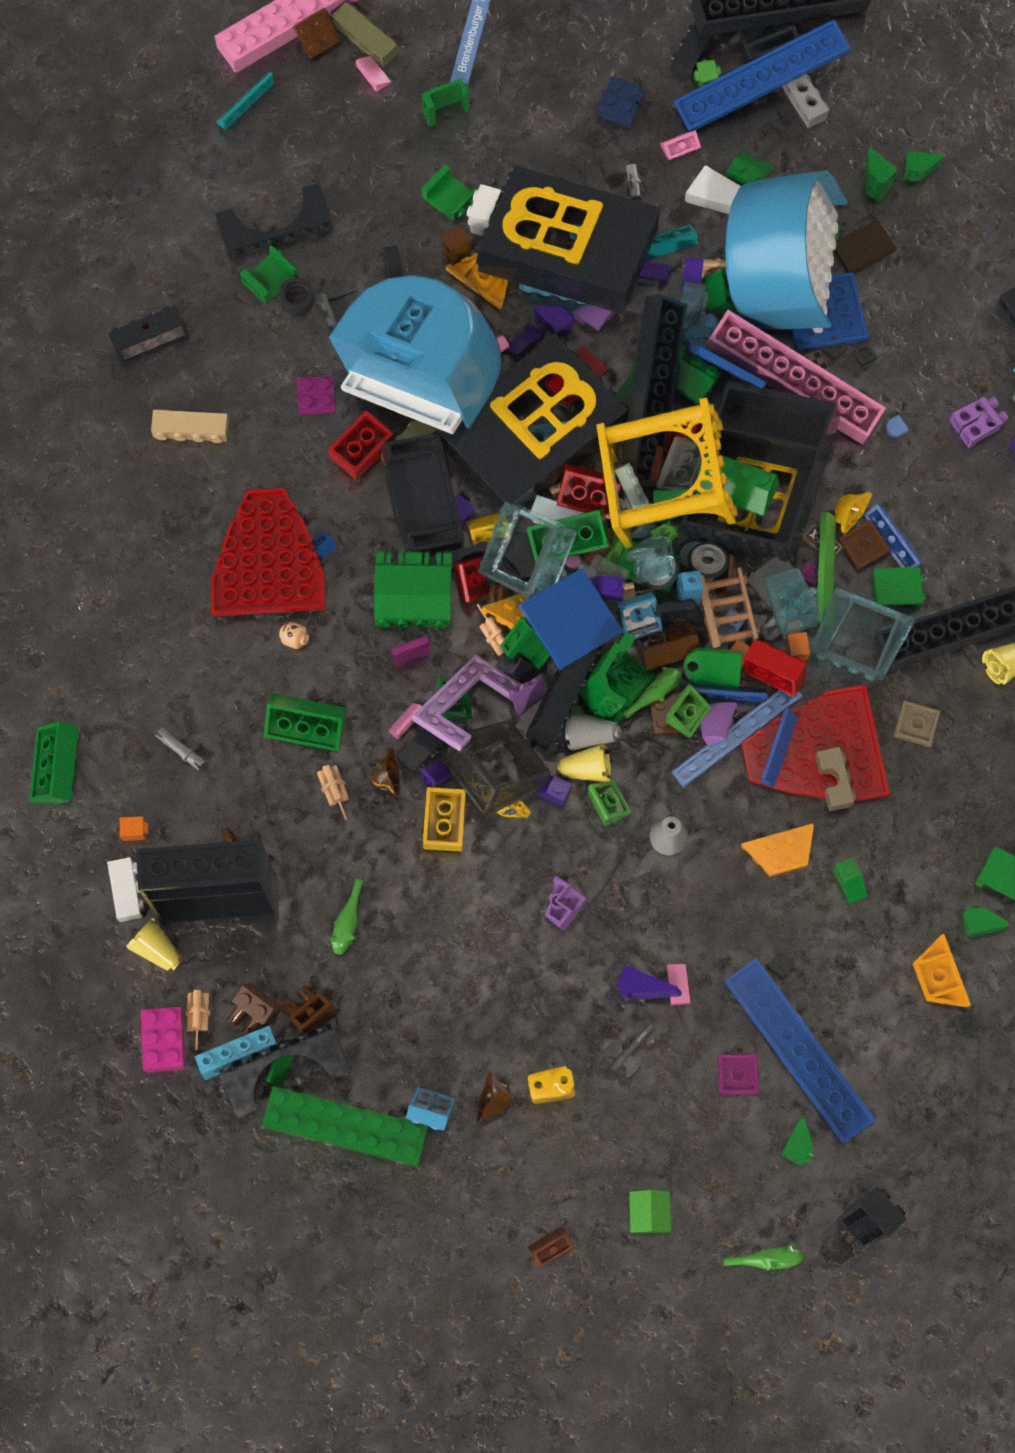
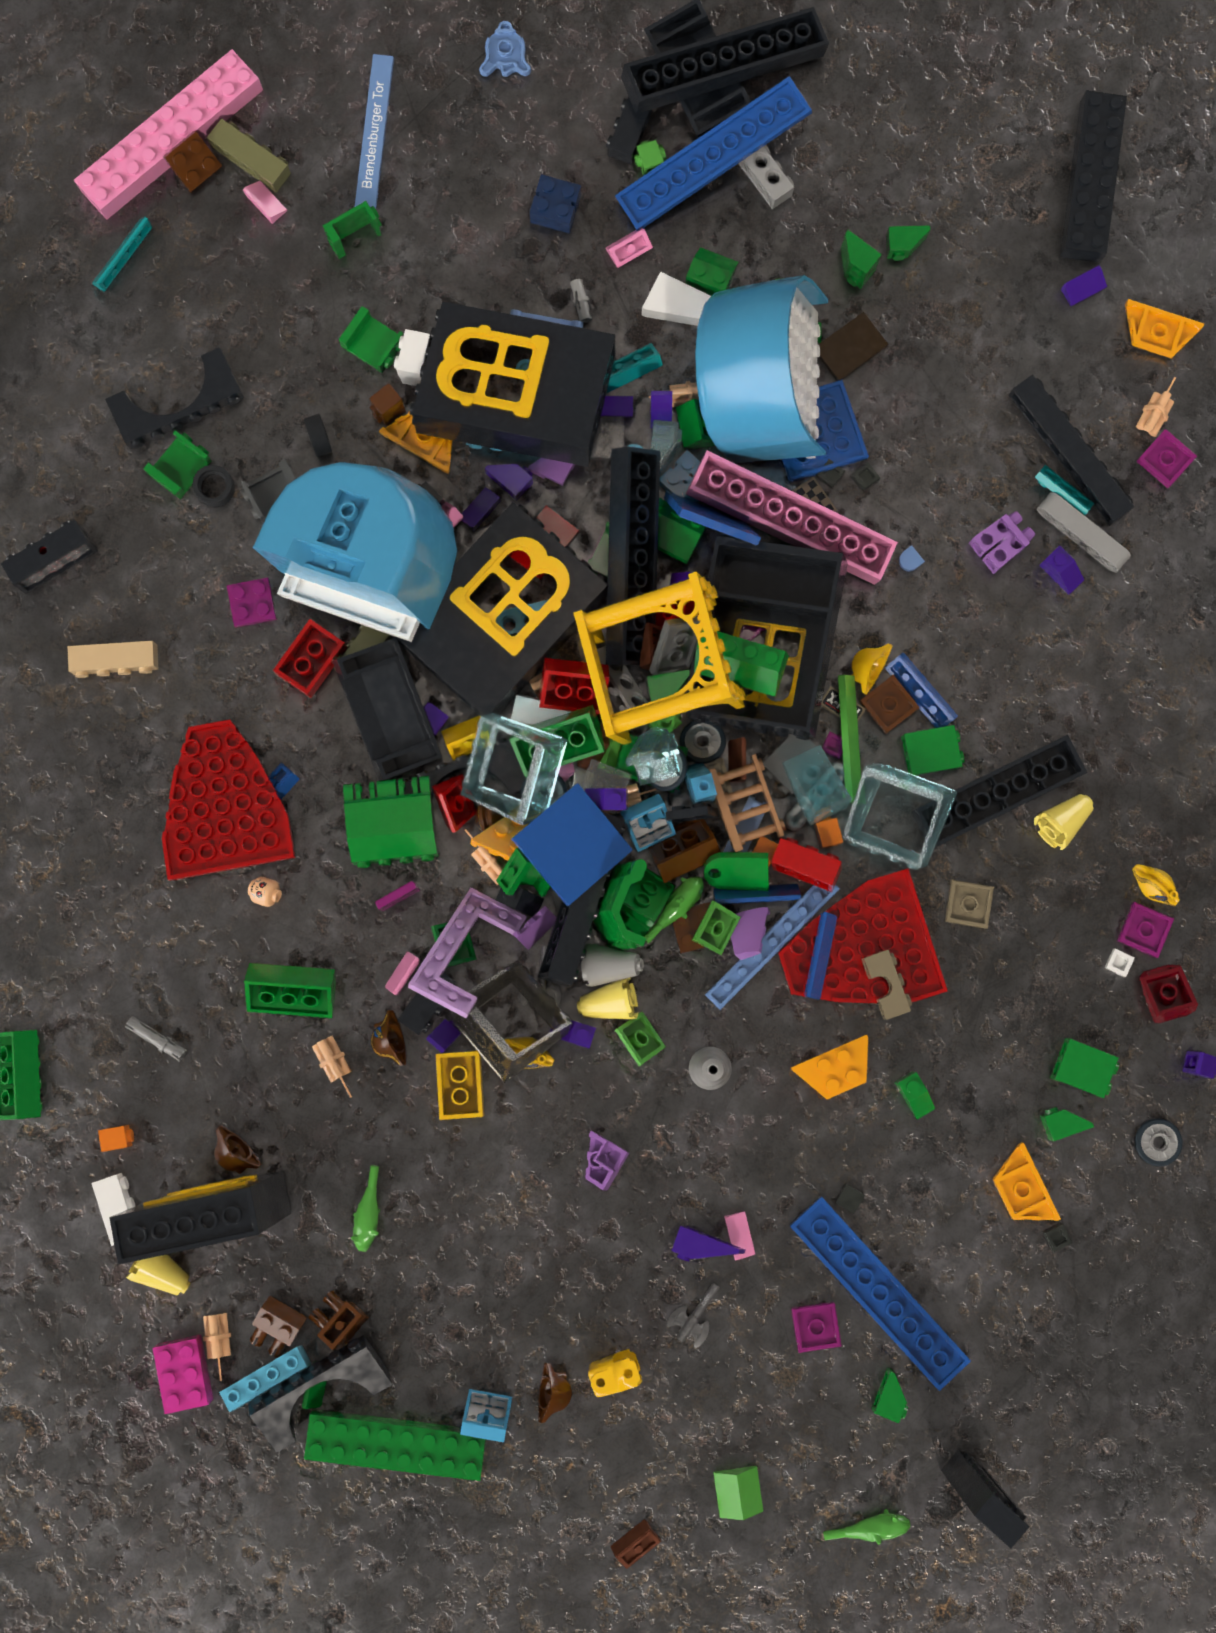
camera: 10 degrees left, 10 degrees up
light aqua piece [615,463,649,508] -> none
light grey wheel [687,542,729,578] -> none

